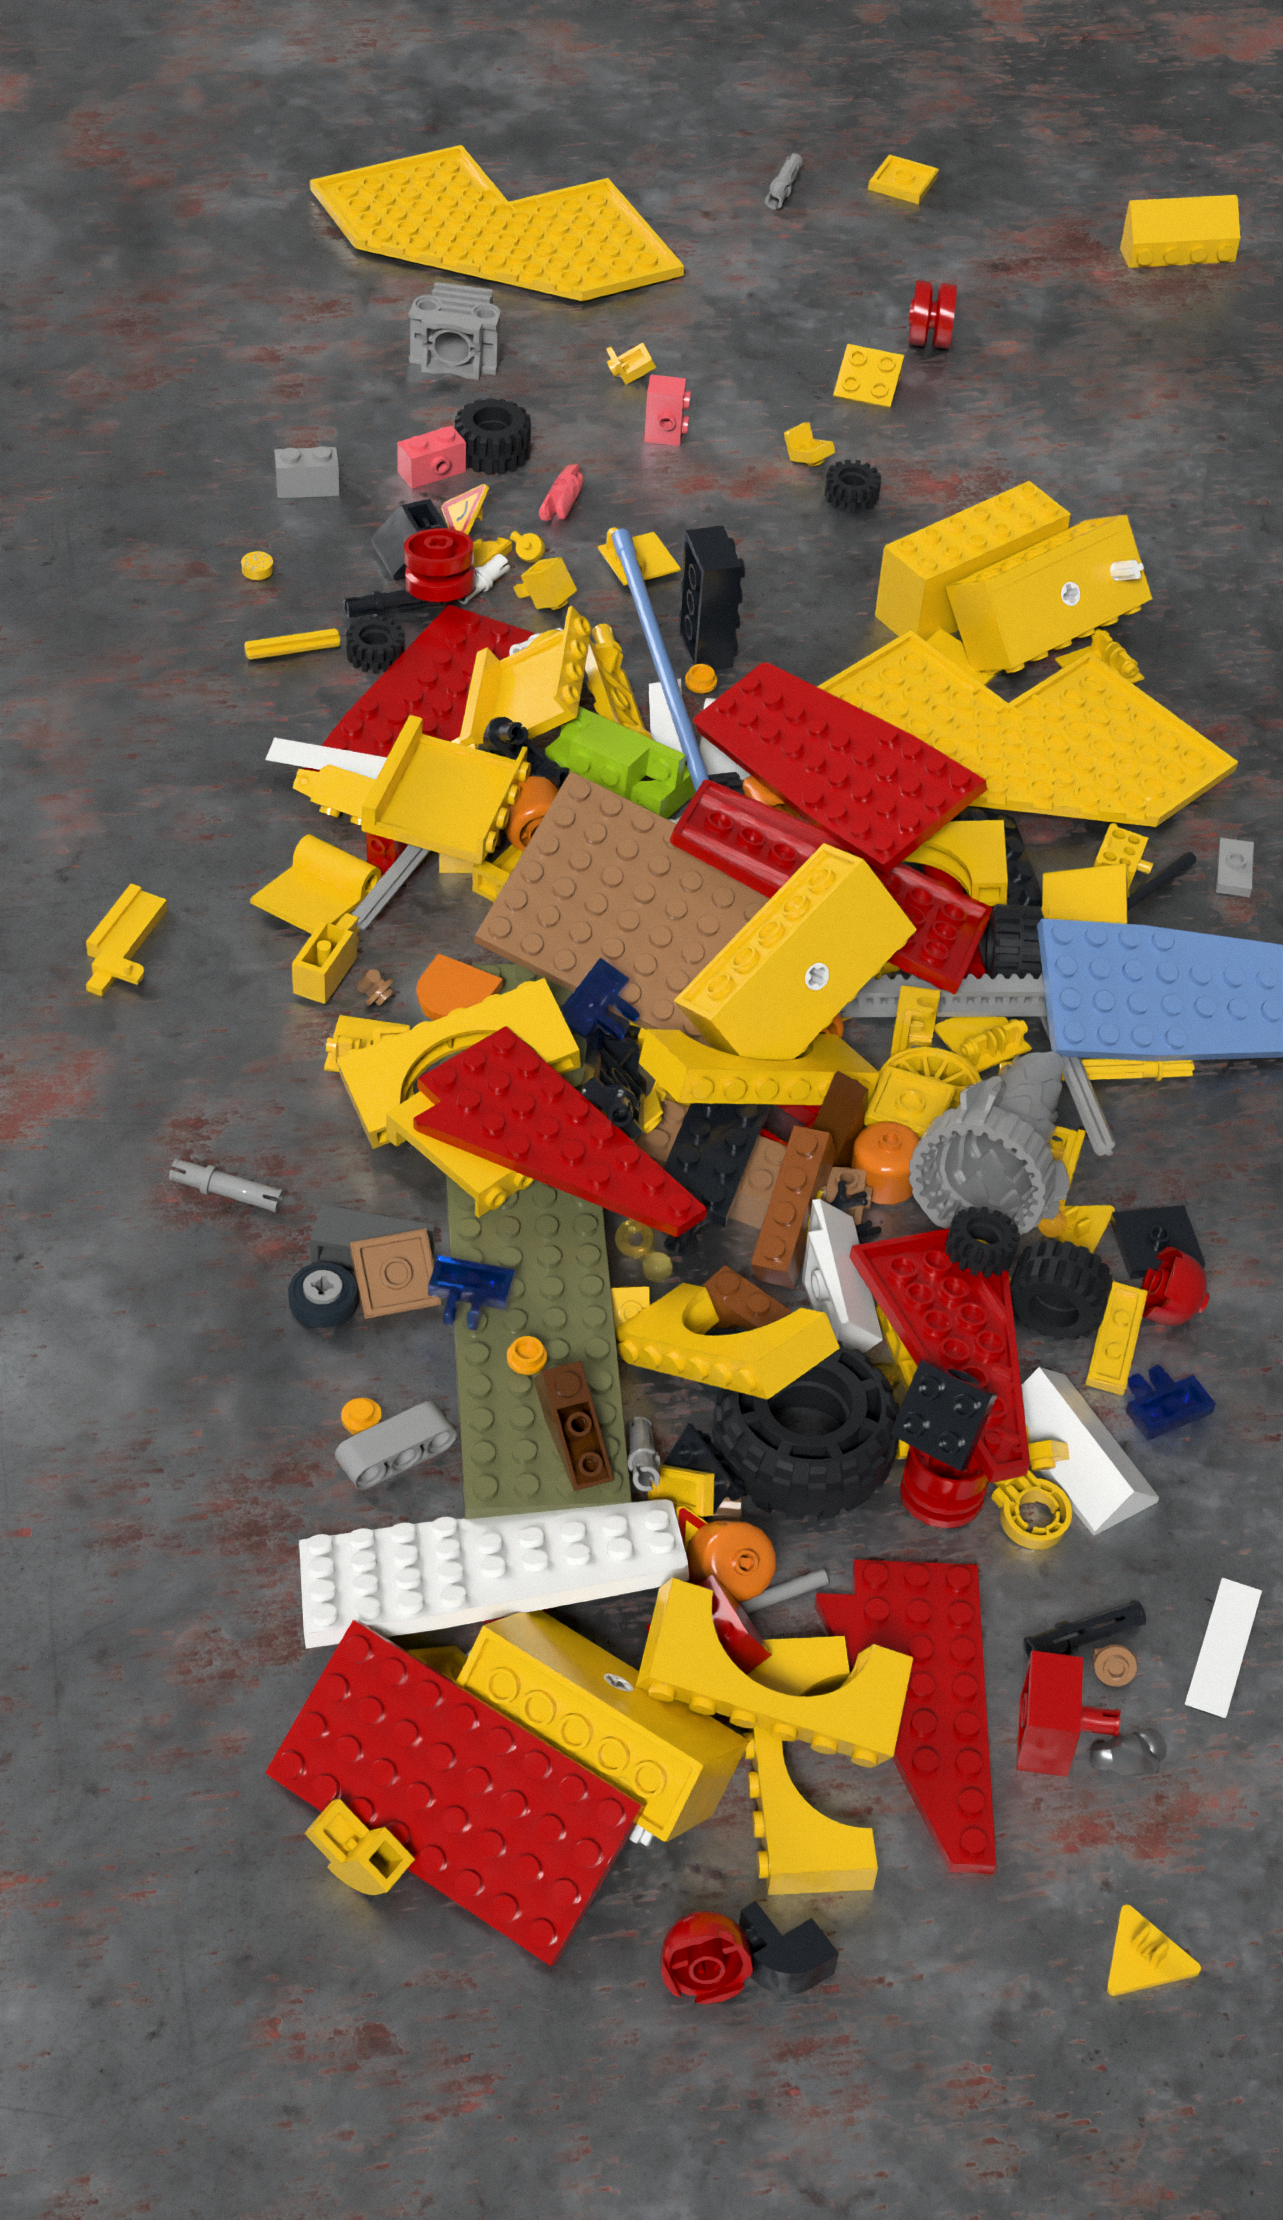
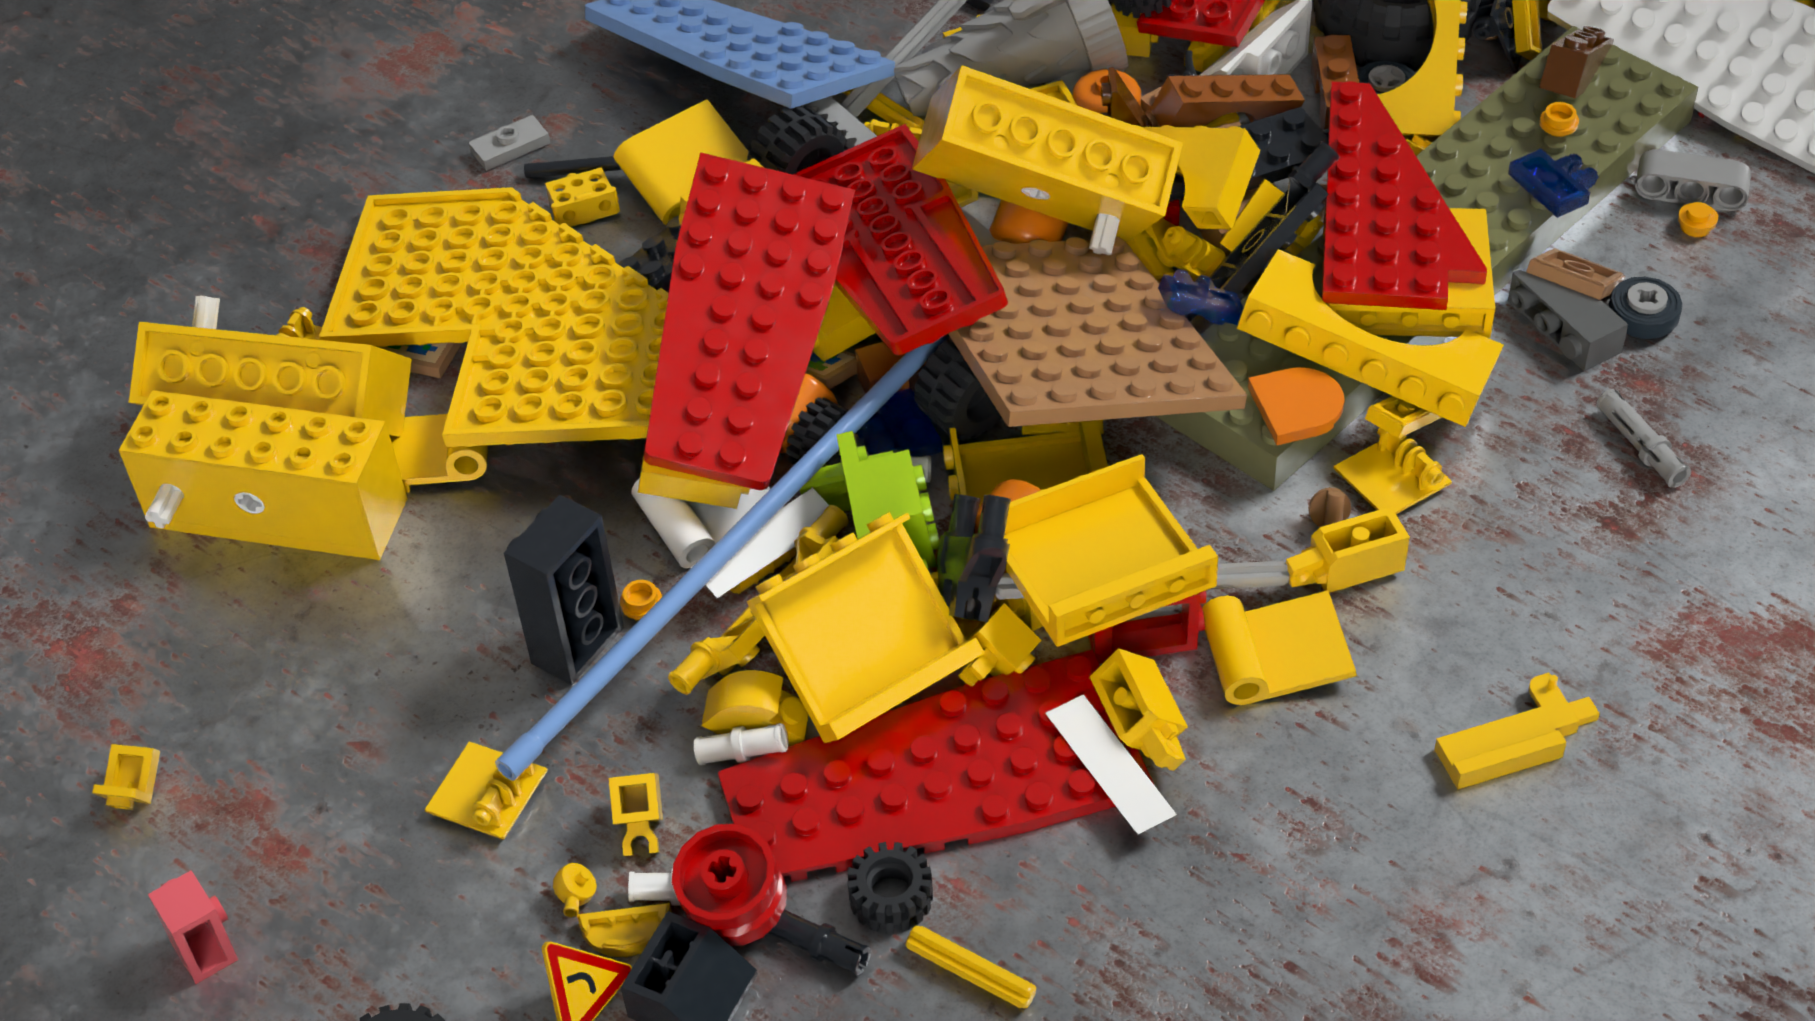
camera: 125 degrees left, 0 degrees up
coral hinge [539,464,584,521] -> none
light grey pin [627,1416,661,1491] -> none
black tyre [824,460,881,513] -> none

